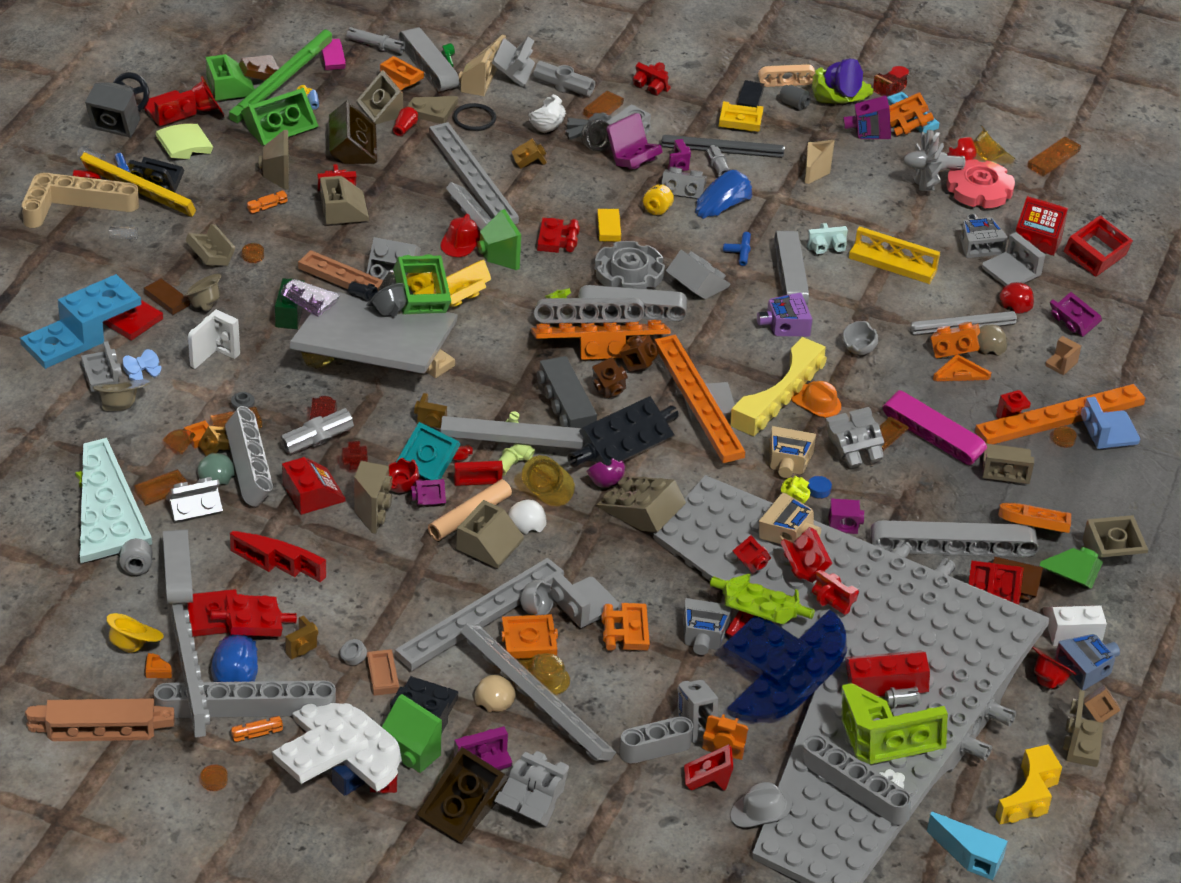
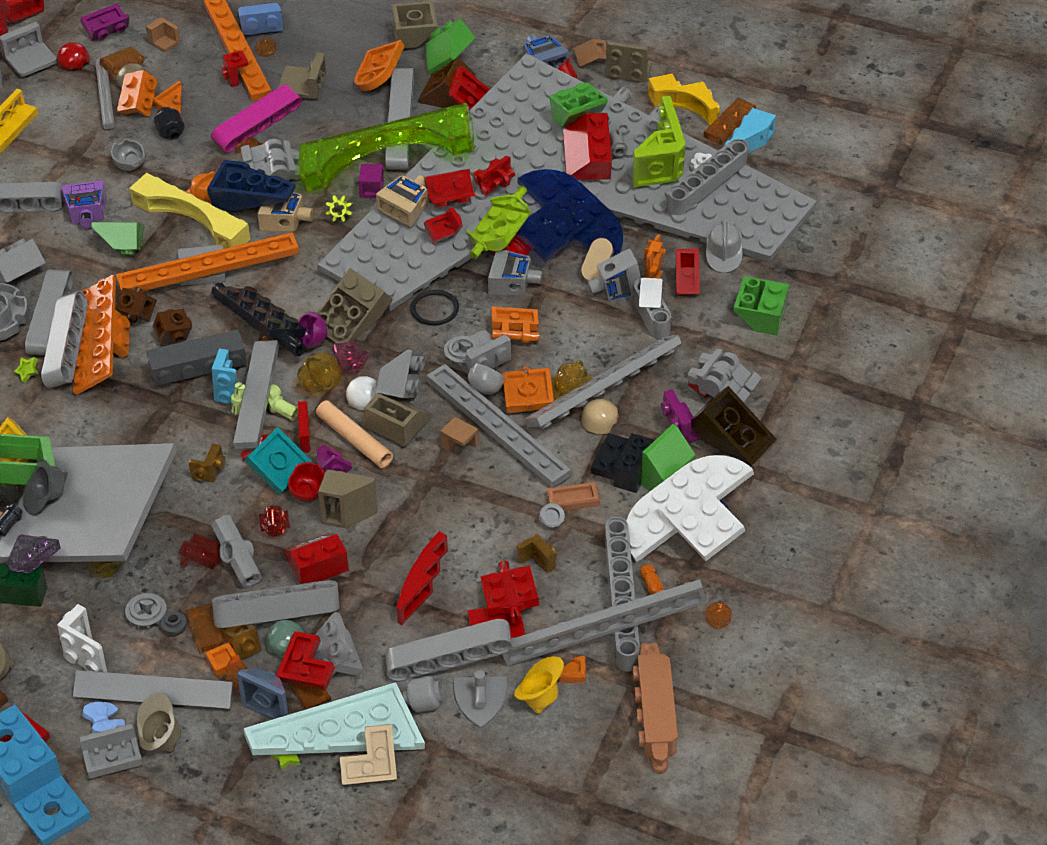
camera: 85 degrees left, 5 degrees up
blue hair [211,634,258,682] -> none
blue tile [807,476,832,498] -> none
white slope [1043,605,1107,646] -> none
none -> light grey tile [73,670,234,709]
none -> bright green slope [92,222,144,254]
none -> clear orange tile [99,46,145,76]
none -> light grey gear [125,593,167,629]
none -> black head [154,107,185,140]
none -> dark blue wedge [207,160,296,211]
none -> medium azure bracket [212,348,237,404]
none -> sand blue slope [237,667,288,720]
none -> red plate [276,631,335,690]
none -> clear neon green arch [299,103,475,192]
none -> clear pink bracket [332,341,369,372]
none -> tan plate [340,724,397,785]
none -> light grey slope [376,350,426,398]
none -> black tyre [411,290,459,325]
none -> medium nougat panel [440,417,479,451]
none -> light grey gear [444,336,481,367]
none -> light grey shield [454,670,507,728]
none -> bright green slope [549,82,608,127]
none -> tan tile [581,238,613,281]
none -> white sticker [639,278,662,308]
none -> clear orange tile [704,98,756,145]
none -> bright green slope [734,276,789,336]

